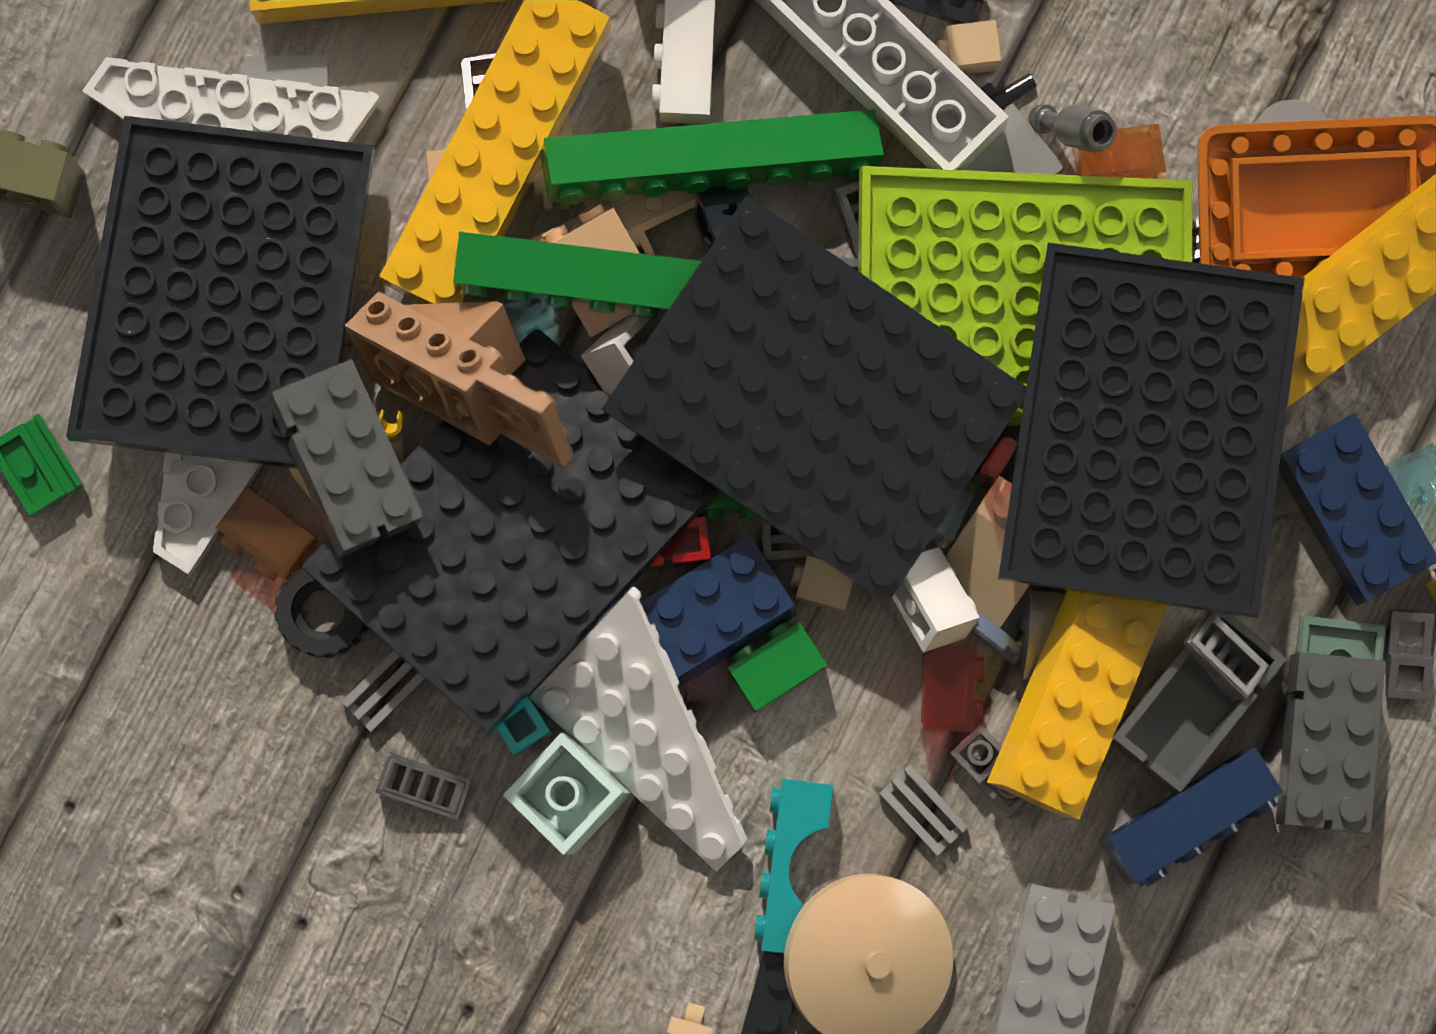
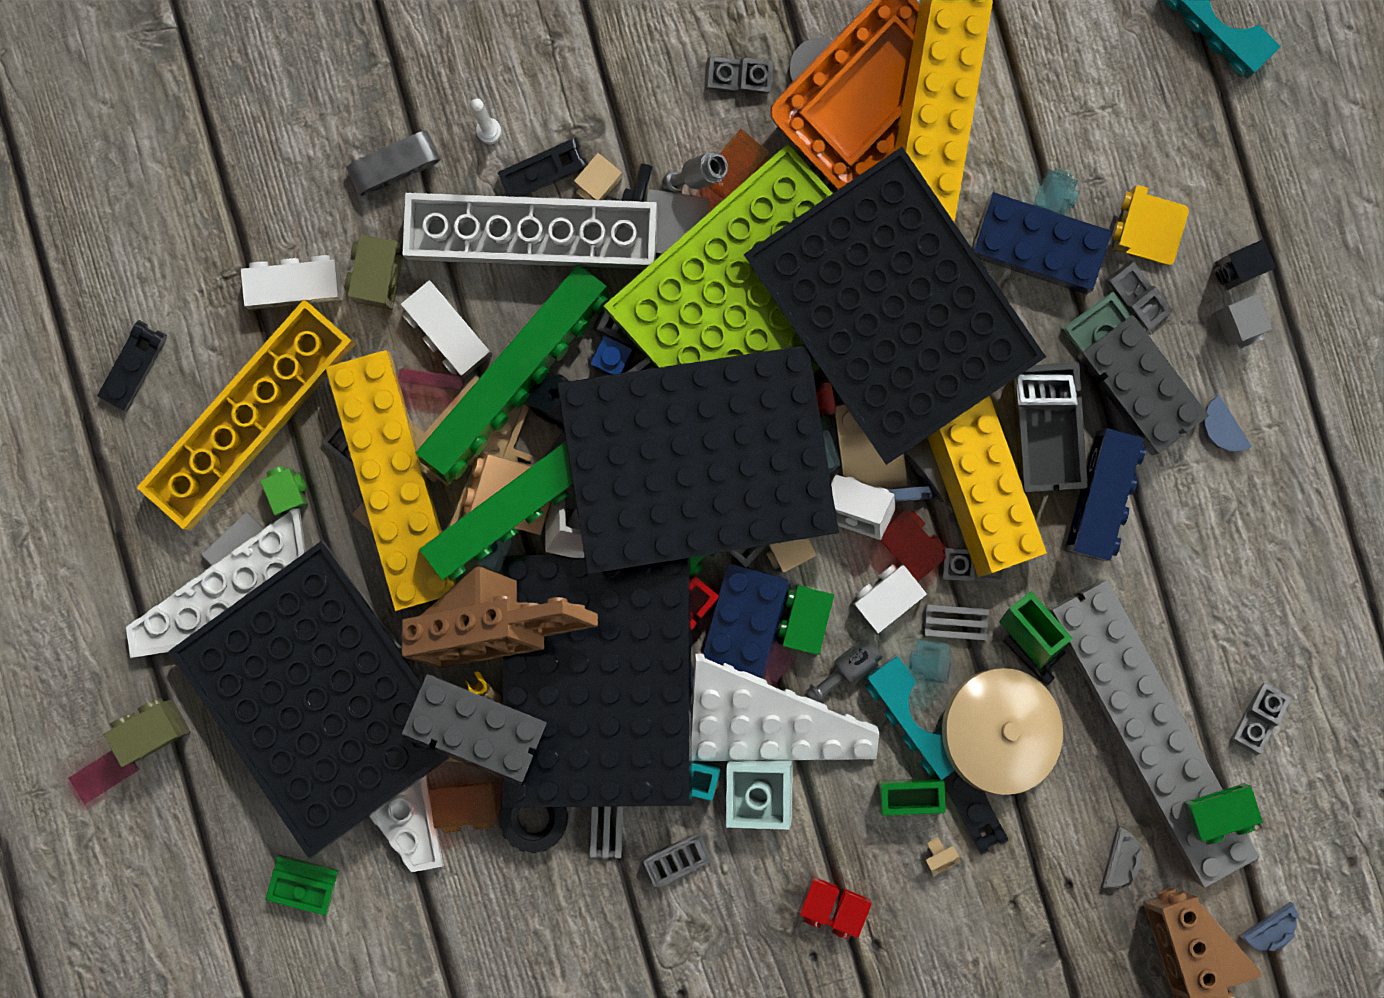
camera: 45 degrees left, 5 degrees up
none -> bright green brick [260,466,308,516]
none -> clear pink tile [398,368,464,391]
none -> blue brick [591,336,633,375]
none -> flat silver slope [705,56,773,93]
none -> red piece [798,876,872,940]
none -> flat silver piece [806,638,883,703]
none -> white brick [852,564,927,633]
none -> green piece [878,778,946,816]
none -> clear light blue brick [909,640,953,684]
none -> green piece [999,591,1073,669]
none -> black hose [1002,634,1066,686]
none -> sand blue tile [1203,395,1252,452]

